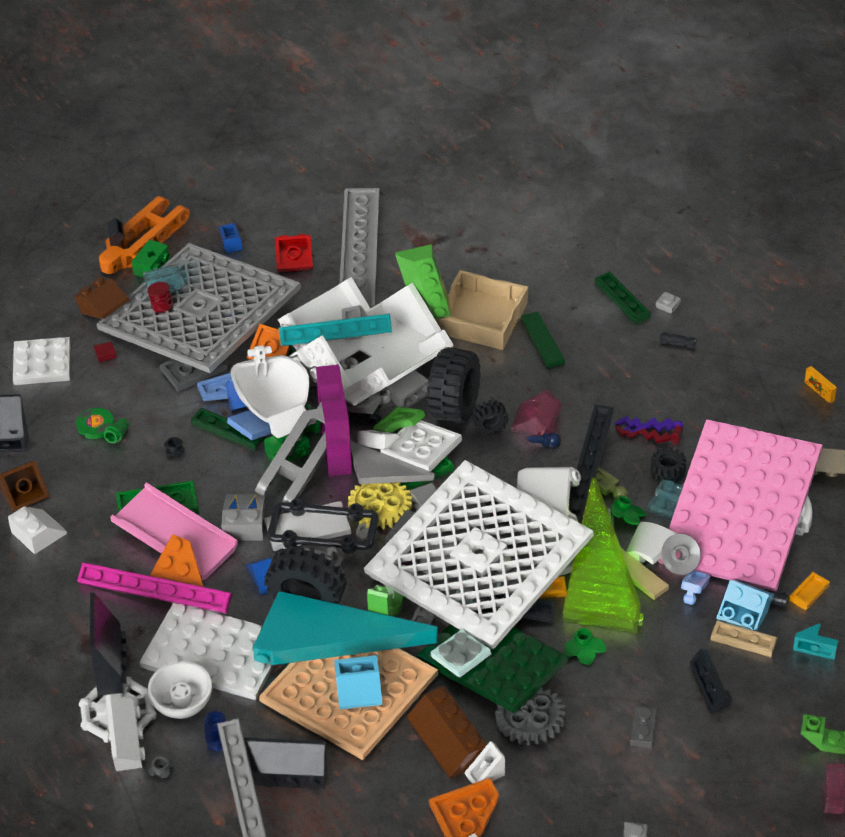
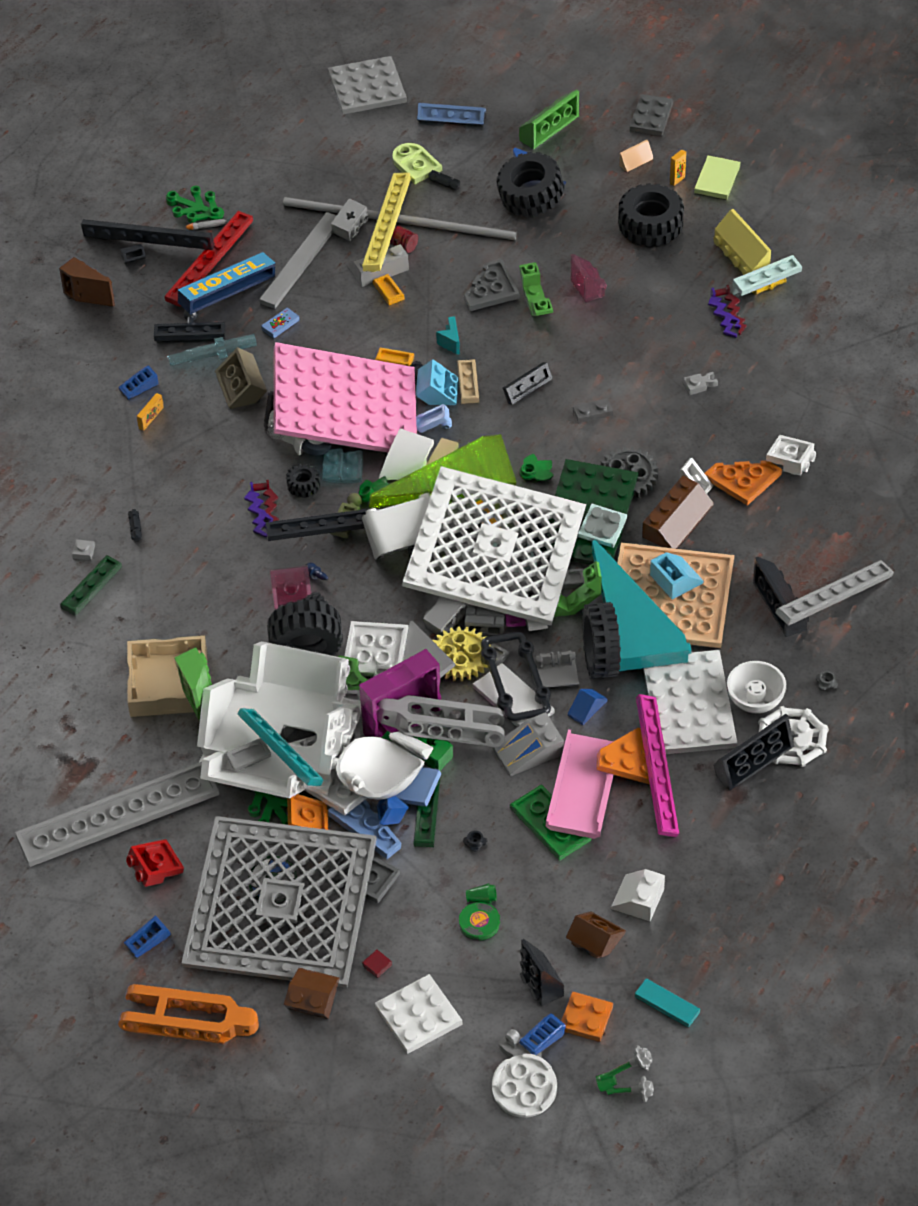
camera: 115 degrees left, 5 degrees up
white slope [106,695,146,771] -> none
black piece [107,217,125,246] -> none
green brick [132,239,170,279] -> none
clear light blue slope [142,263,185,291] -> none
dark red piece [148,282,173,313] -> none
clear blue plate [204,711,226,751] -> none
dark green tile [521,311,565,368] -> none
light grey dish [661,534,700,575] -> none

